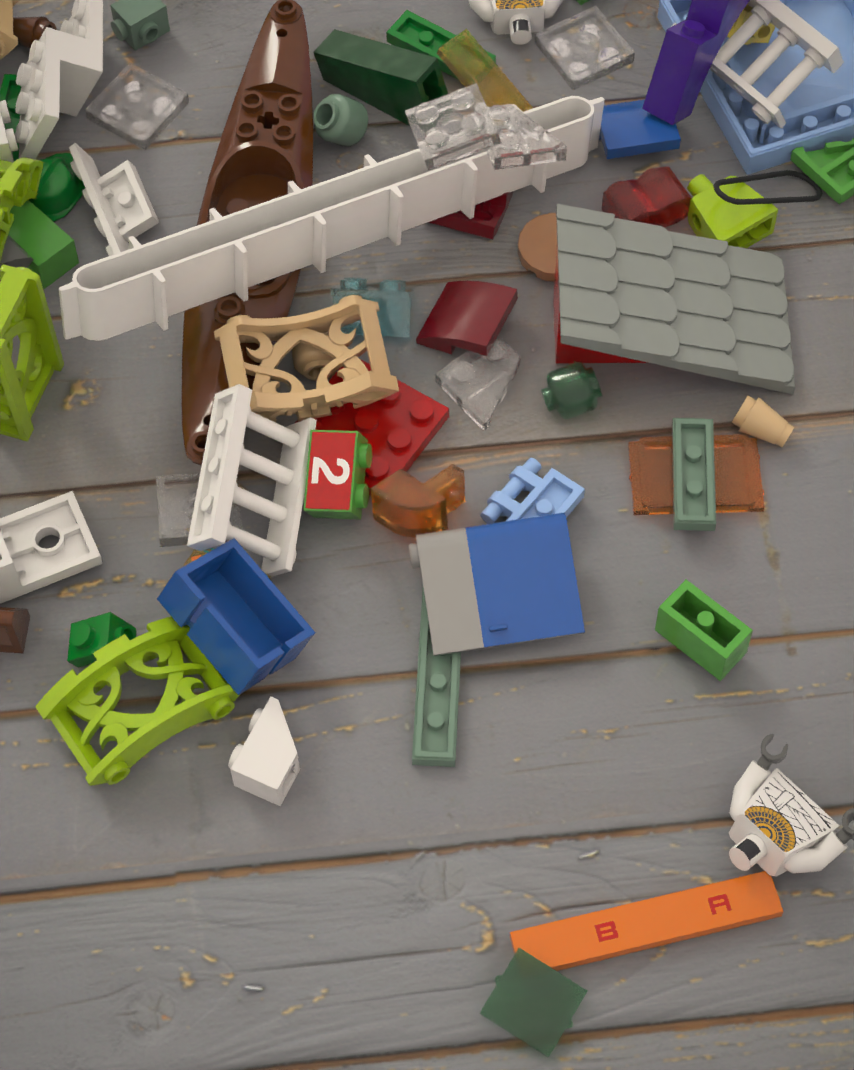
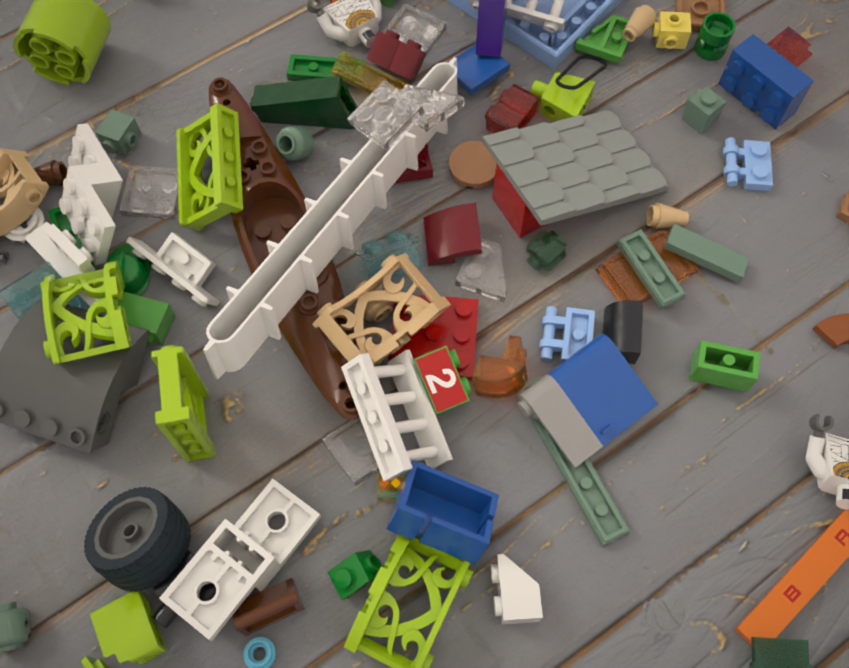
camera: 30 degrees left, 5 degrees up
none -> lime fence [176,103,243,231]
none -> dark red brick [366,29,427,81]
none -> black brick [603,300,643,364]
none -> sand green tile [663,223,749,283]

